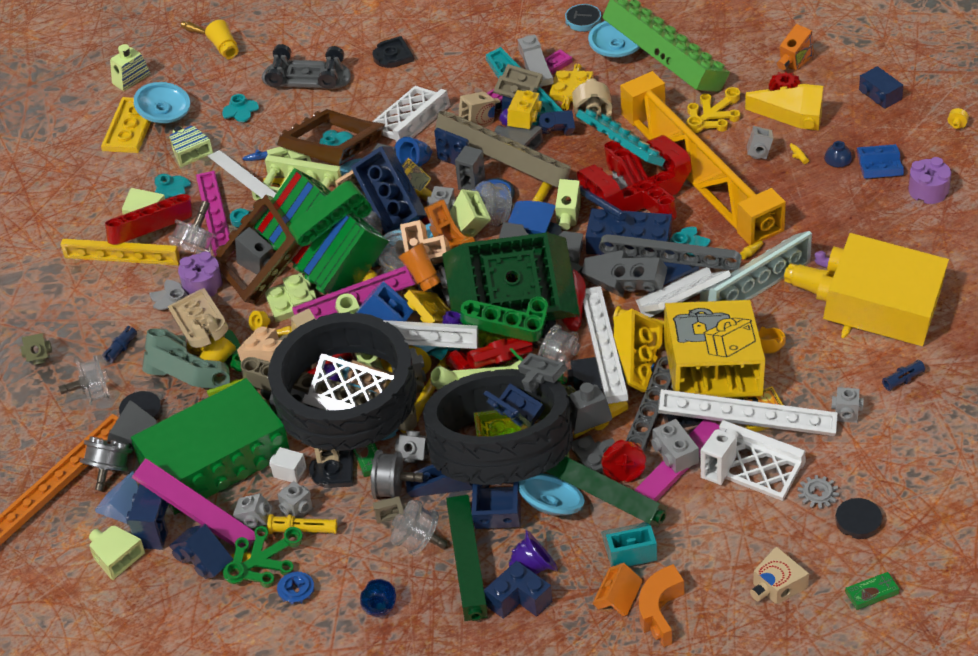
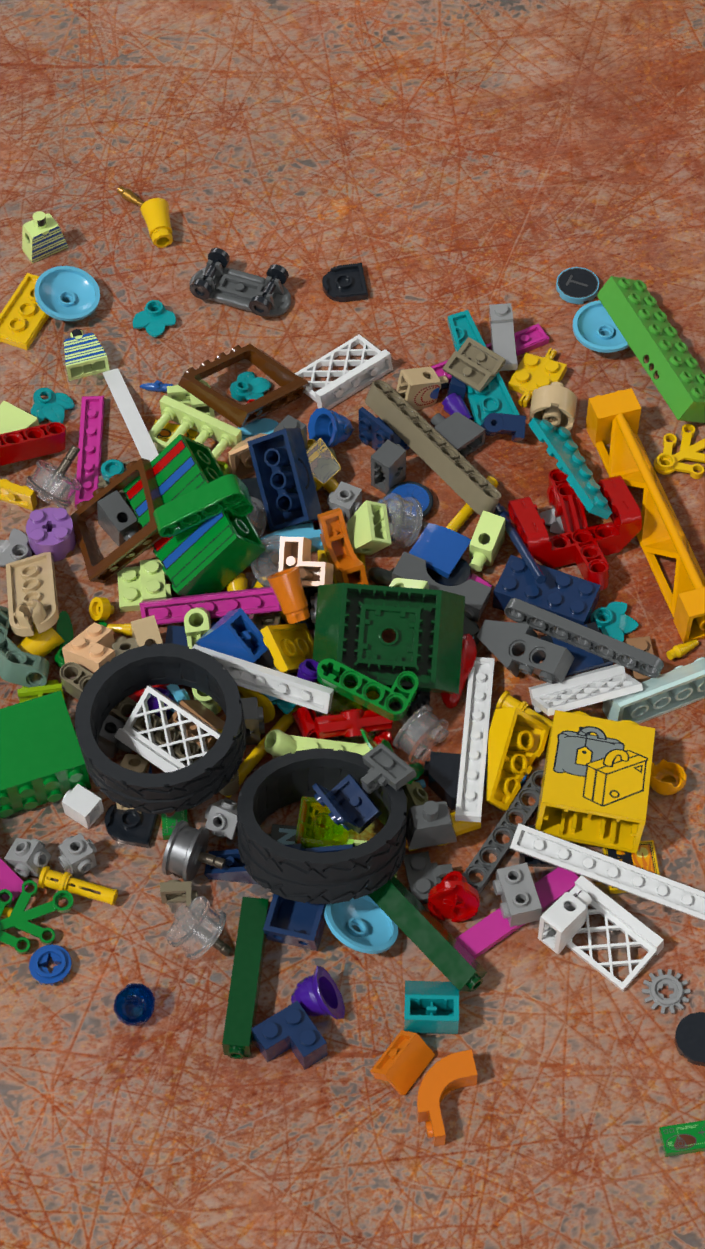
camera: 10 degrees right, 10 degrees up
yellow brick [507,90,542,129] -> none
tan torso [750,547,809,604] -> none

